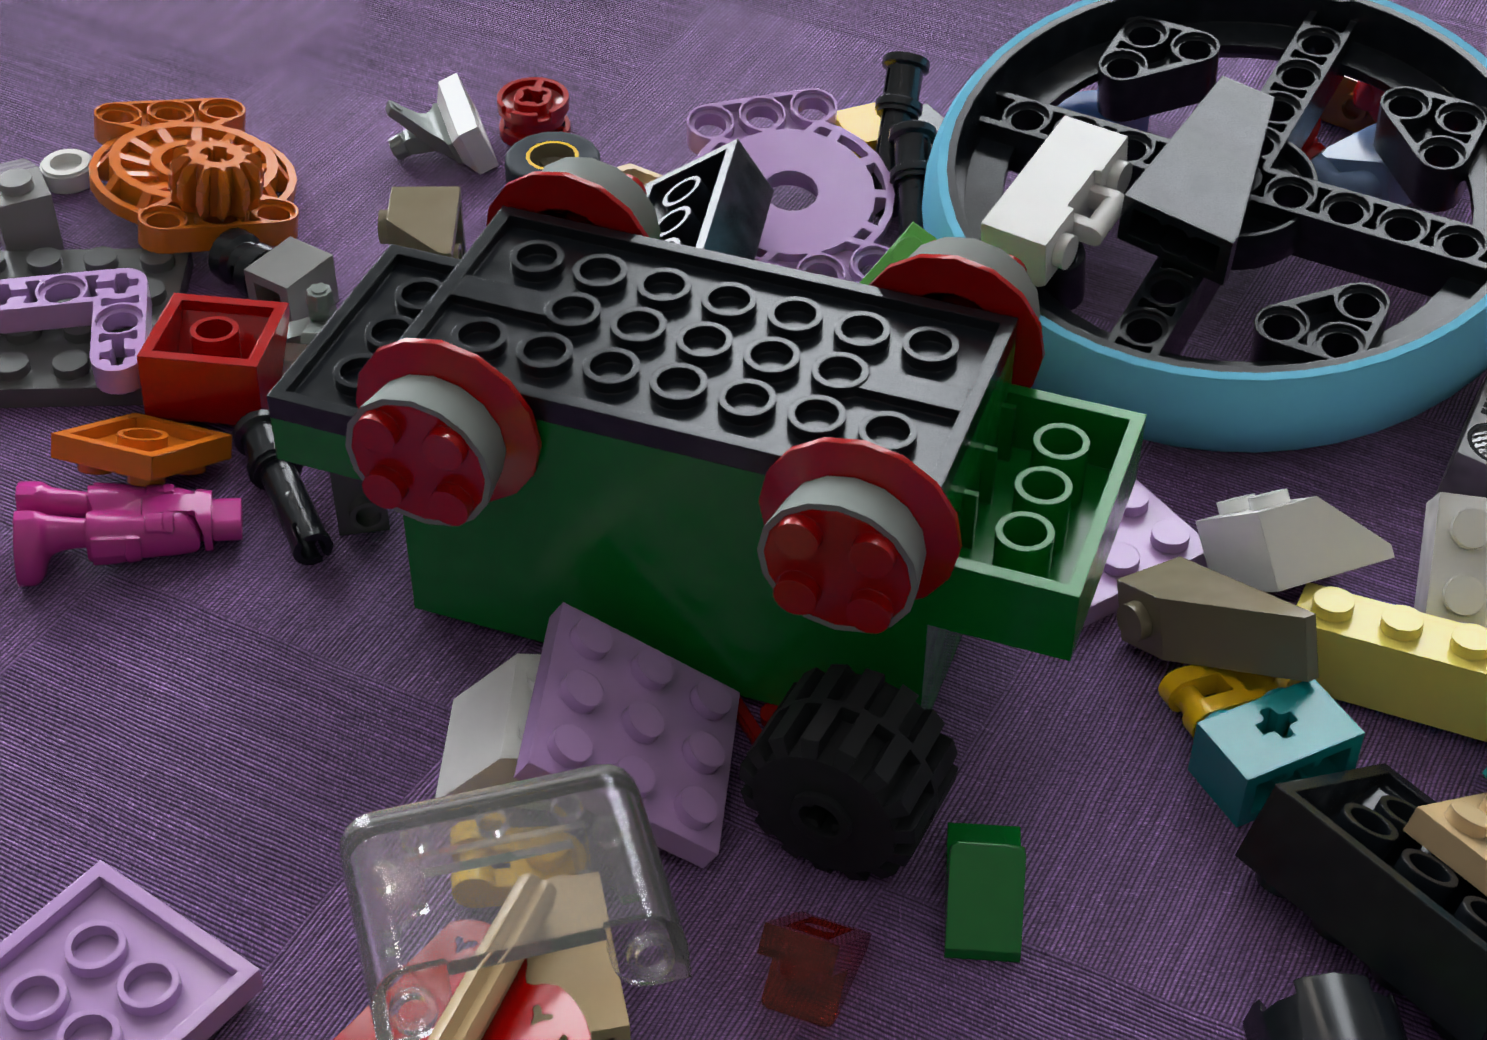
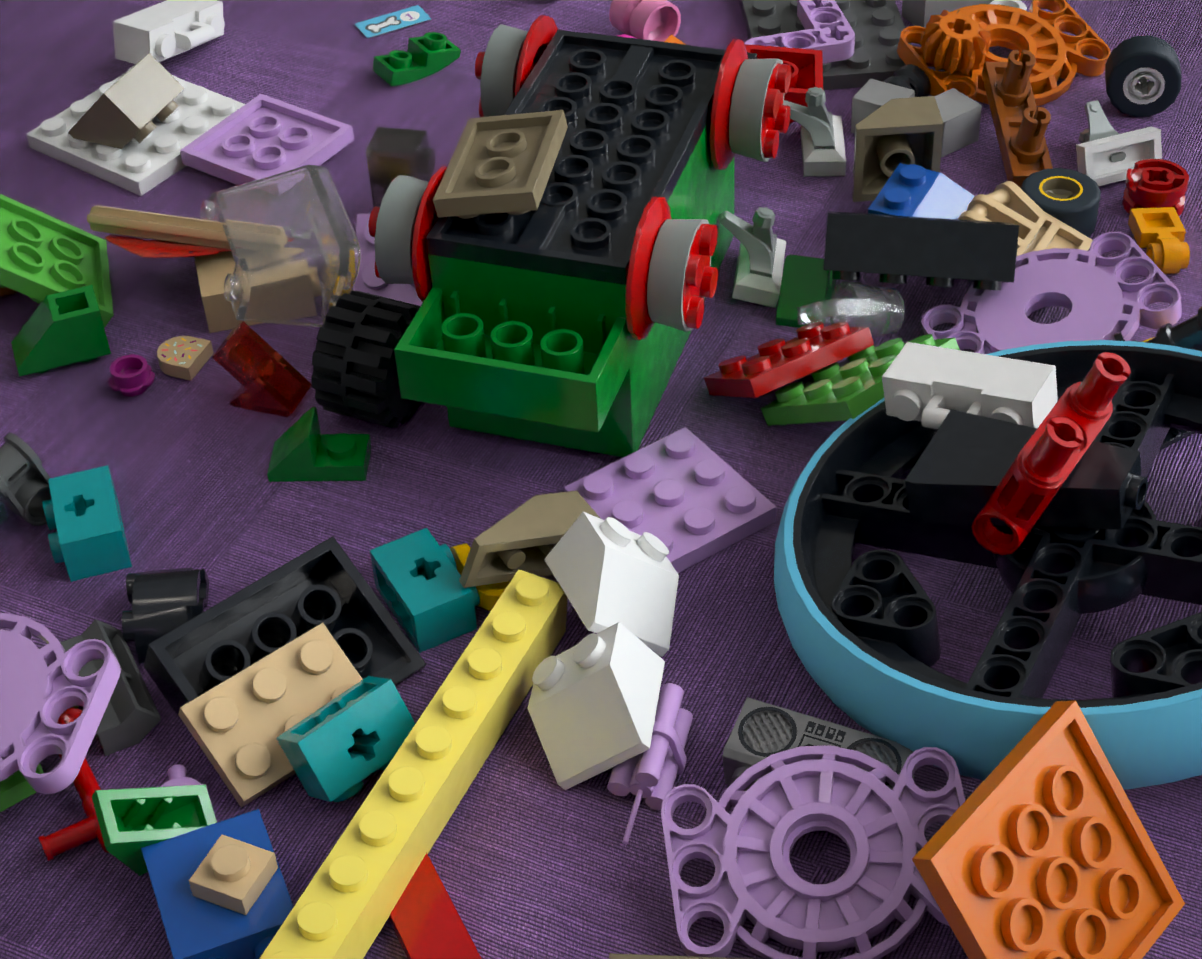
camera: 90 degrees right, 0 degrees up
none -> clear smoke brick [365,127,435,207]
none -> dark tan plate [433,110,568,219]
none -> light grey brick [935,88,982,157]
none -> red connector [972,352,1131,555]
none -> dark orange plate [982,50,1053,188]
none -> black wheel [1105,35,1182,117]
none -> light orange plate [1128,207,1190,274]

